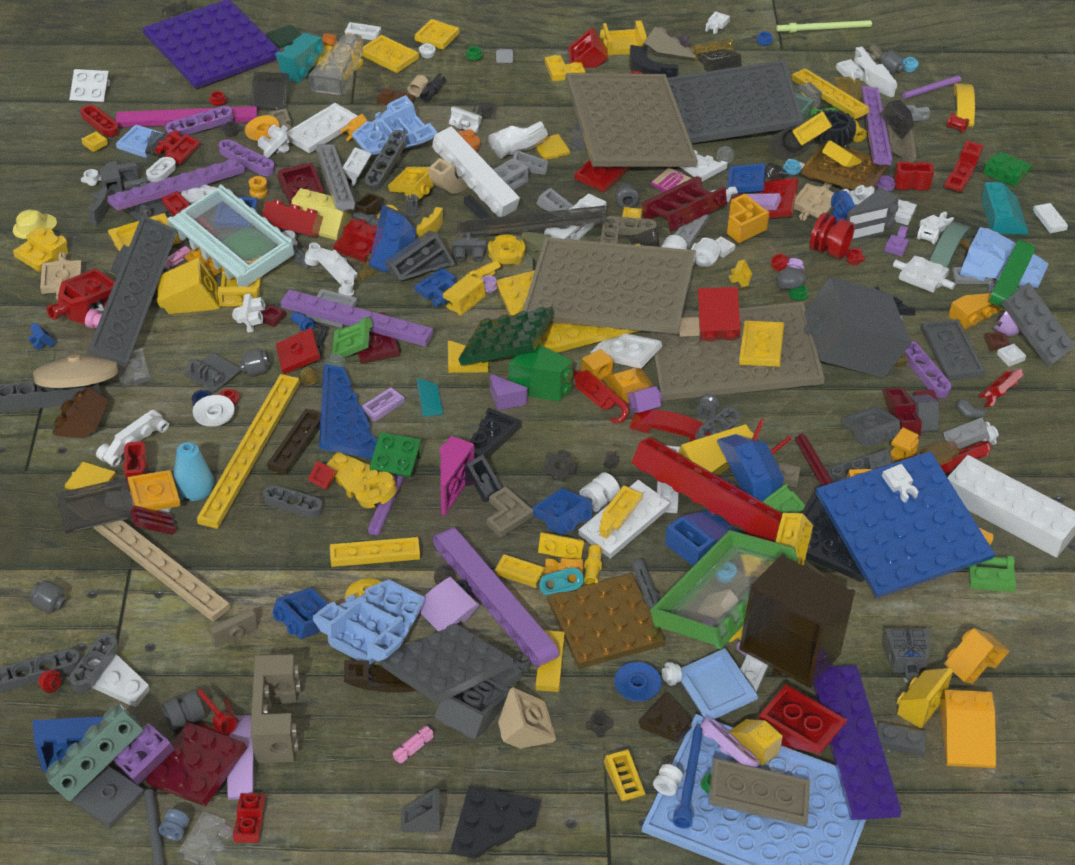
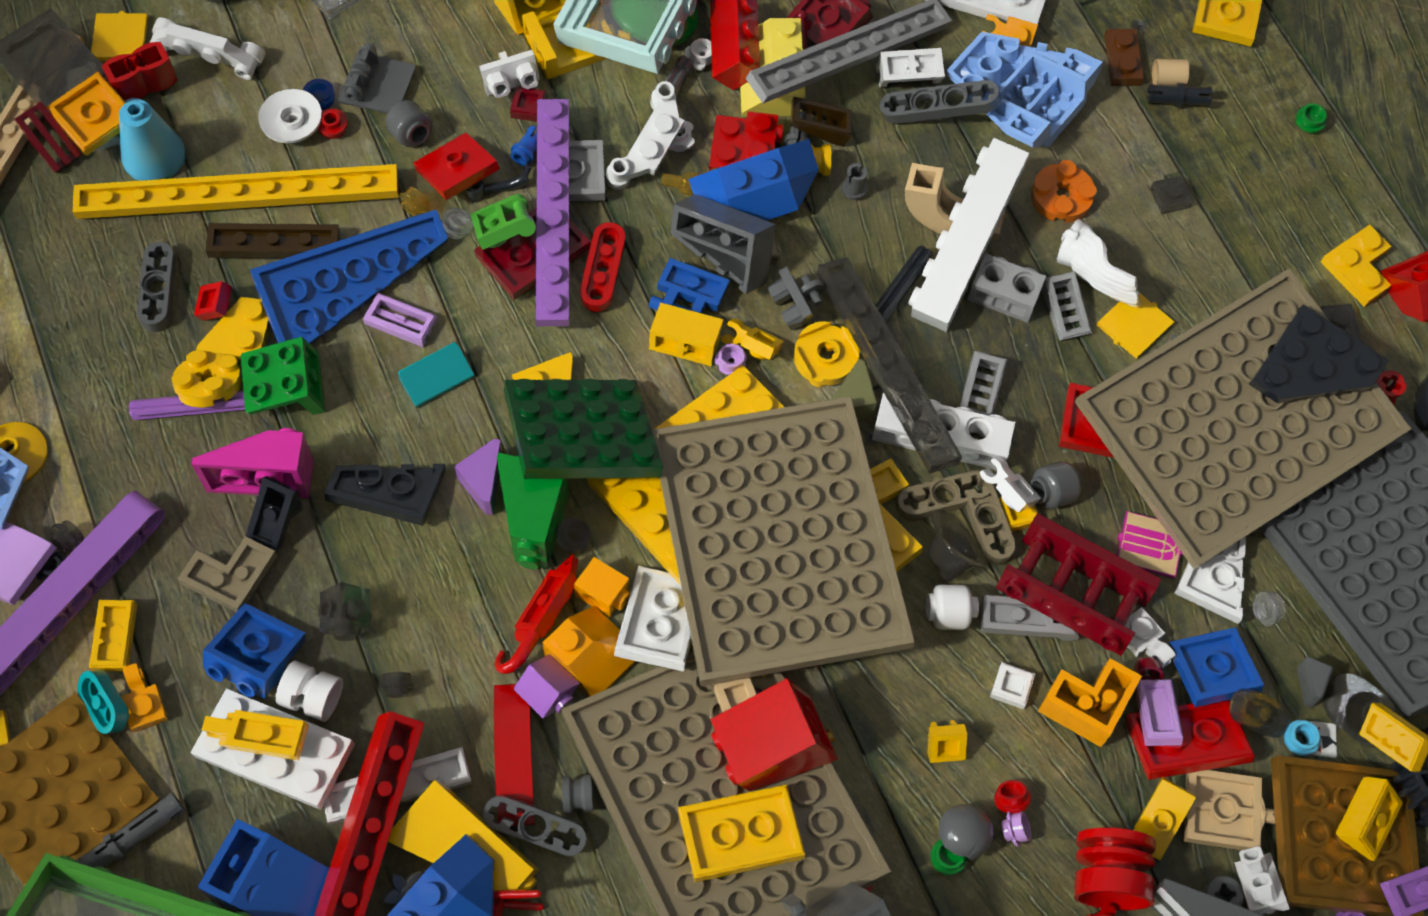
camera: 65 degrees right, 20 degrees up
yellow plate [330,537,420,567] -> none
yellow plate [388,167,434,199] -> none
yellow plate [415,19,460,50] -> none
yellow slope [416,207,443,237] -> none
white plate [419,43,436,58] -> none
white hips [449,107,482,133] -> none
light grey slope [496,49,513,63] -> none
yellow hinge [538,532,585,559] -> none
yellow pin [584,544,603,585] -> none
white hair [691,238,721,267] -> none
blue tile [831,190,855,223] -> none
none -> red plate [580,222,625,312]
none -> white plate [980,456,1041,513]
none -> yellow plate [1133,777,1196,861]
none -> black plate [1249,304,1389,403]
none -> dark grey slope [1297,657,1333,708]

